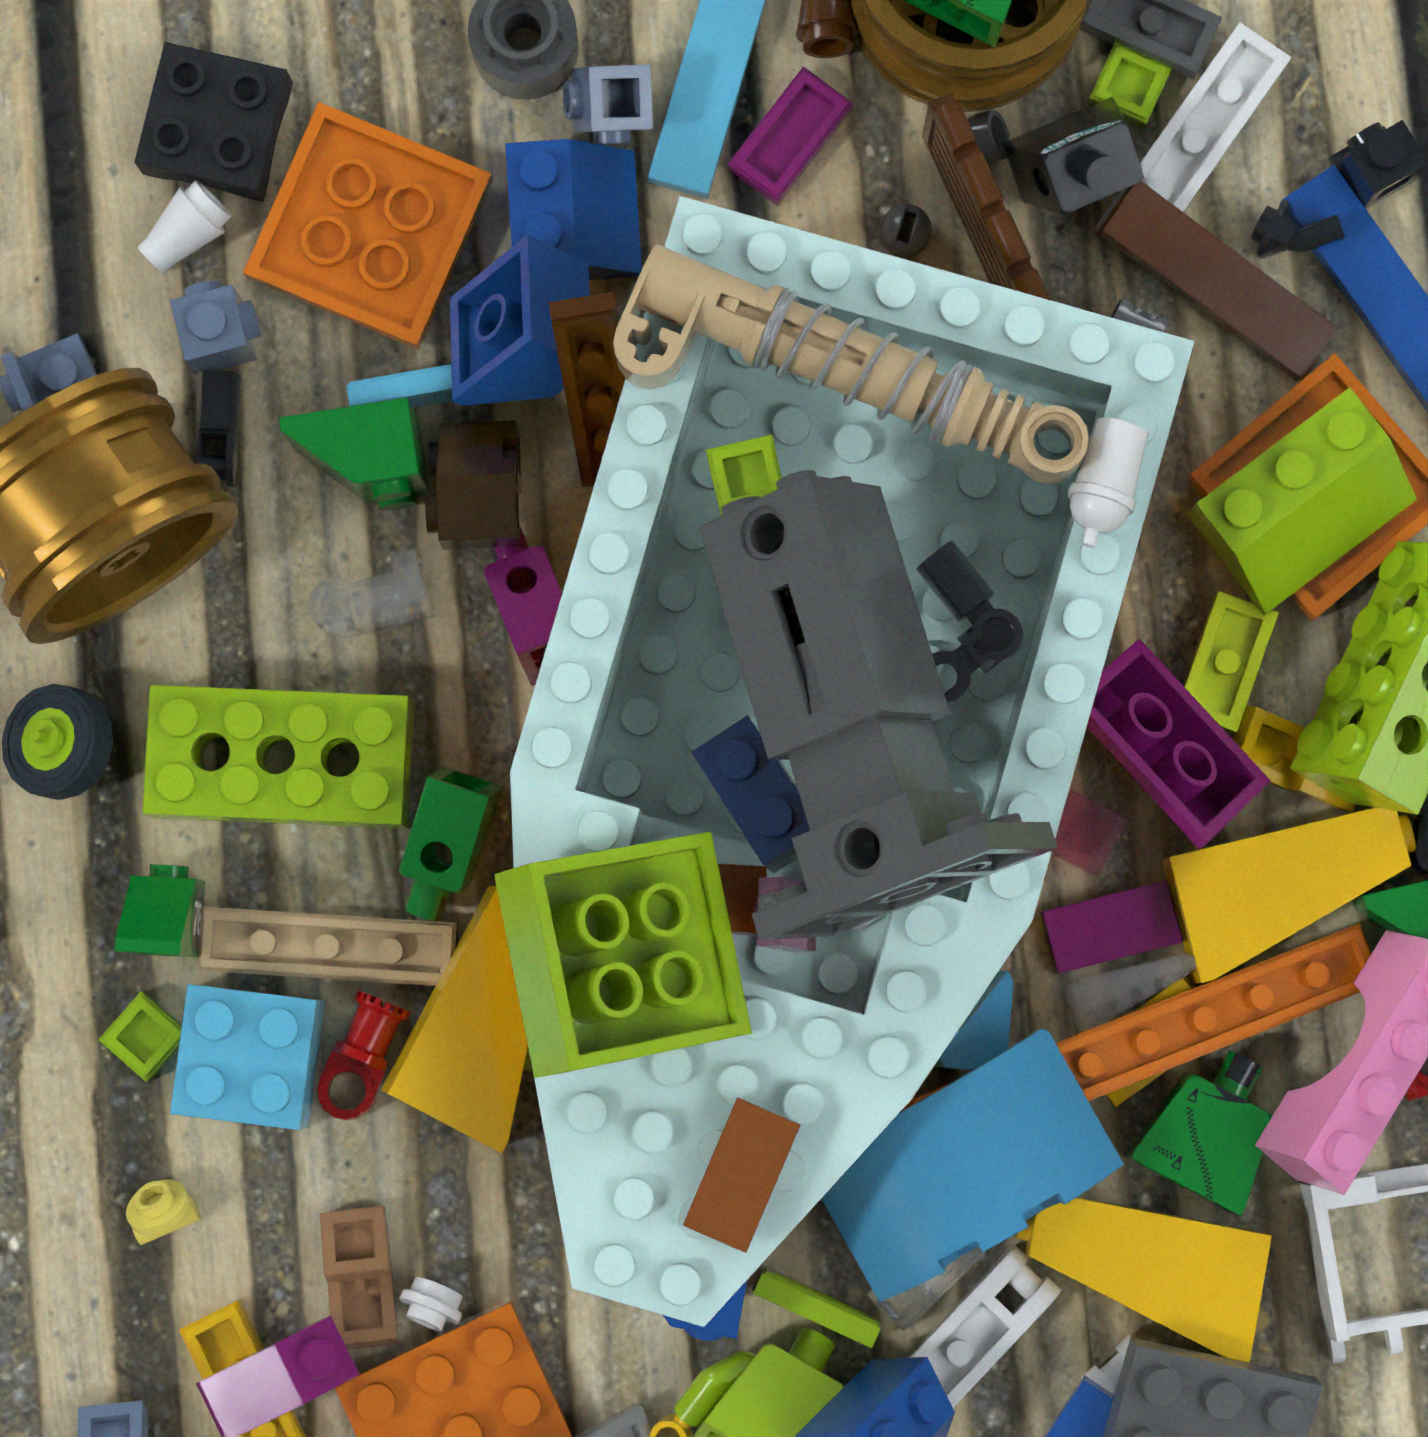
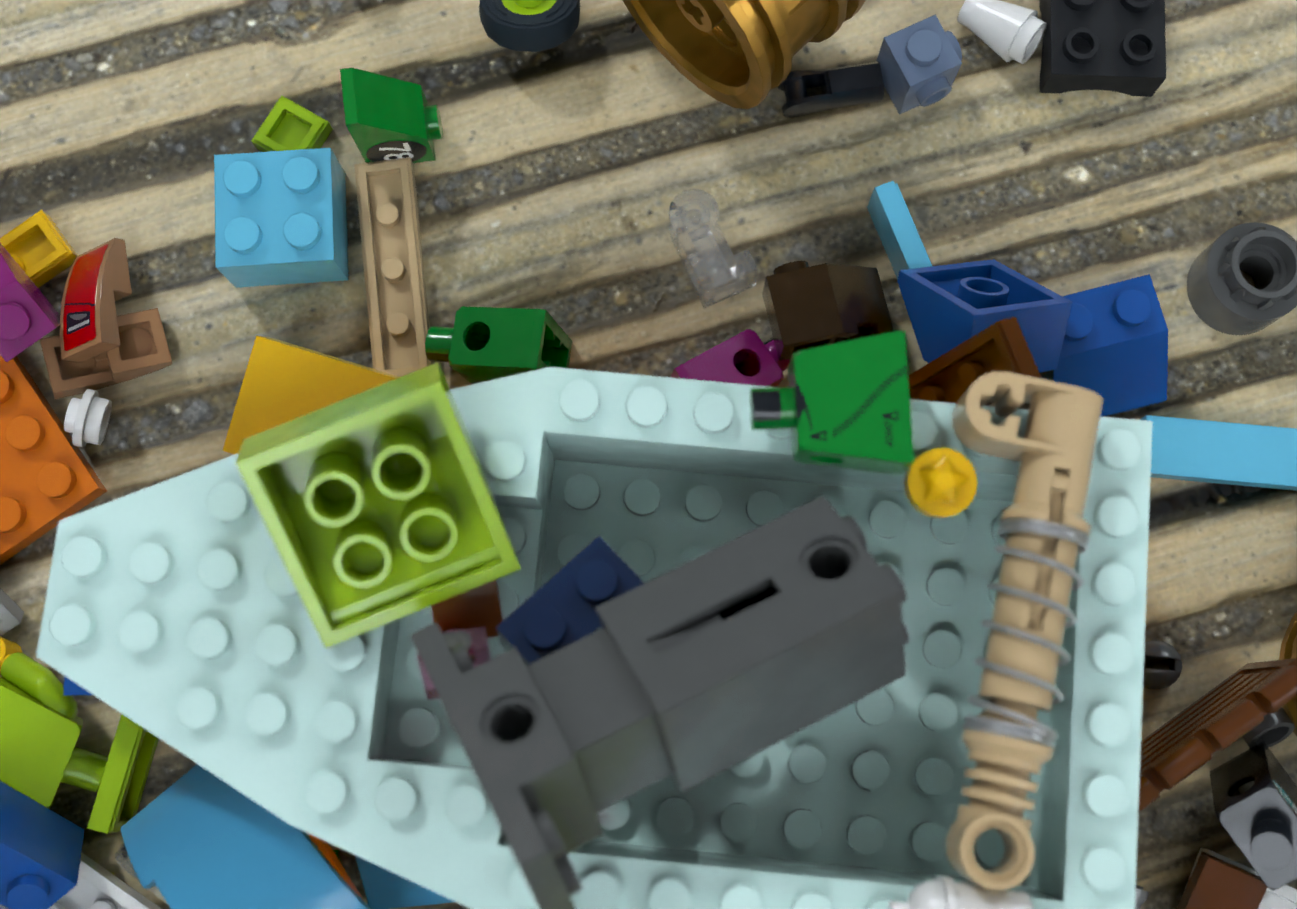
camera: 80 degrees right, 5 degrees down
light yellow plate [126,1179,201,1245] -> none
lime brick [142,685,415,829] -> none
orange plate [243,102,493,350] -> none
green slope [278,398,430,511] -> none
red connector [317,990,411,1121] -> none
sand blue brick [563,64,653,144] -> none
dark orange tile [683,1097,801,1253] -> none
lime tile [706,434,782,517] -> none
magenta tile [728,66,853,206] -> none
black bar [916,540,1024,703] -> none
none -> slope [60,238,132,363]
none -> green torso [750,331,914,475]
none -> yellow tile [904,448,977,518]

